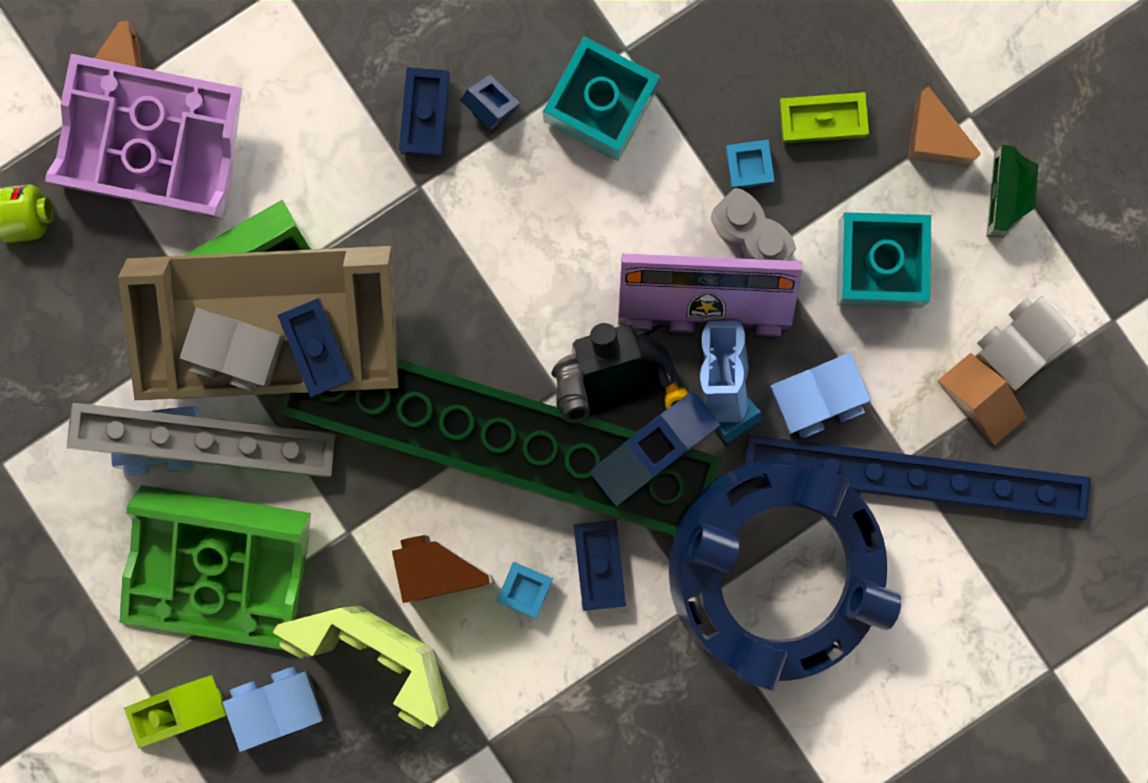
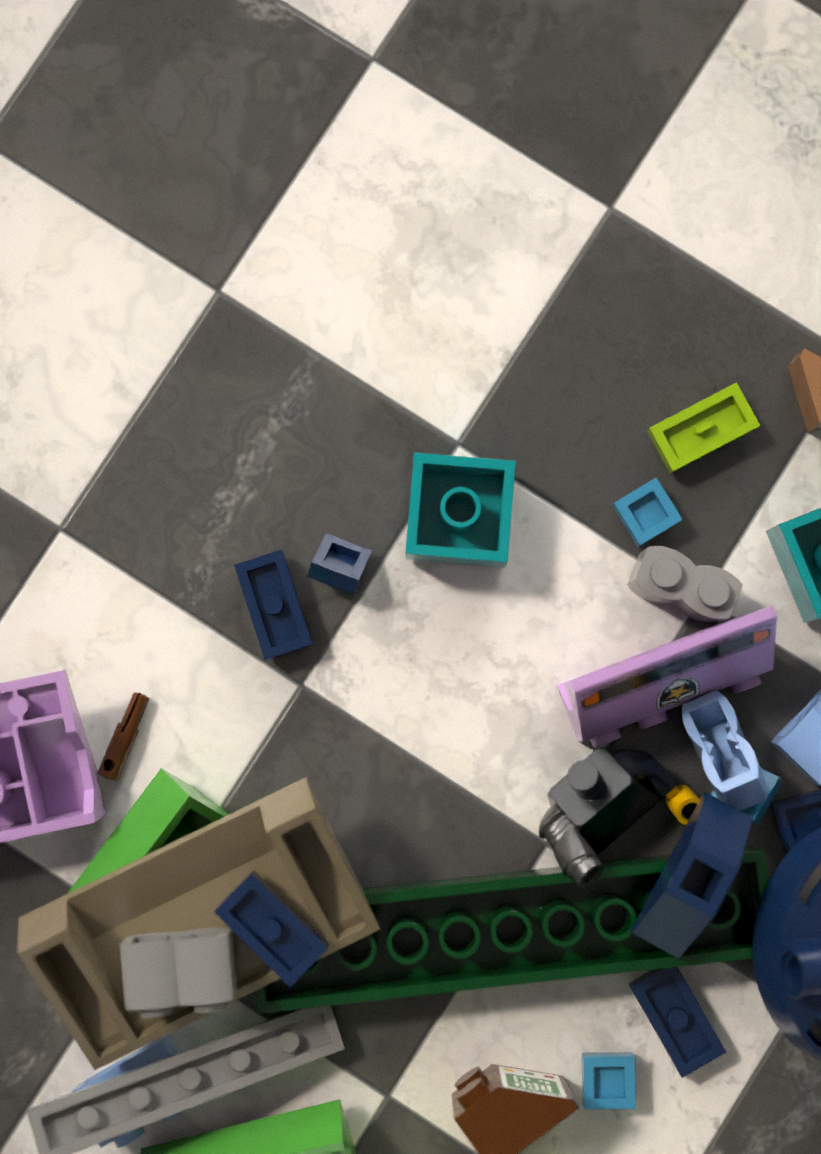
camera: 25 degrees left, 0 degrees up
none -> reddish brown piece [97,692,149,782]

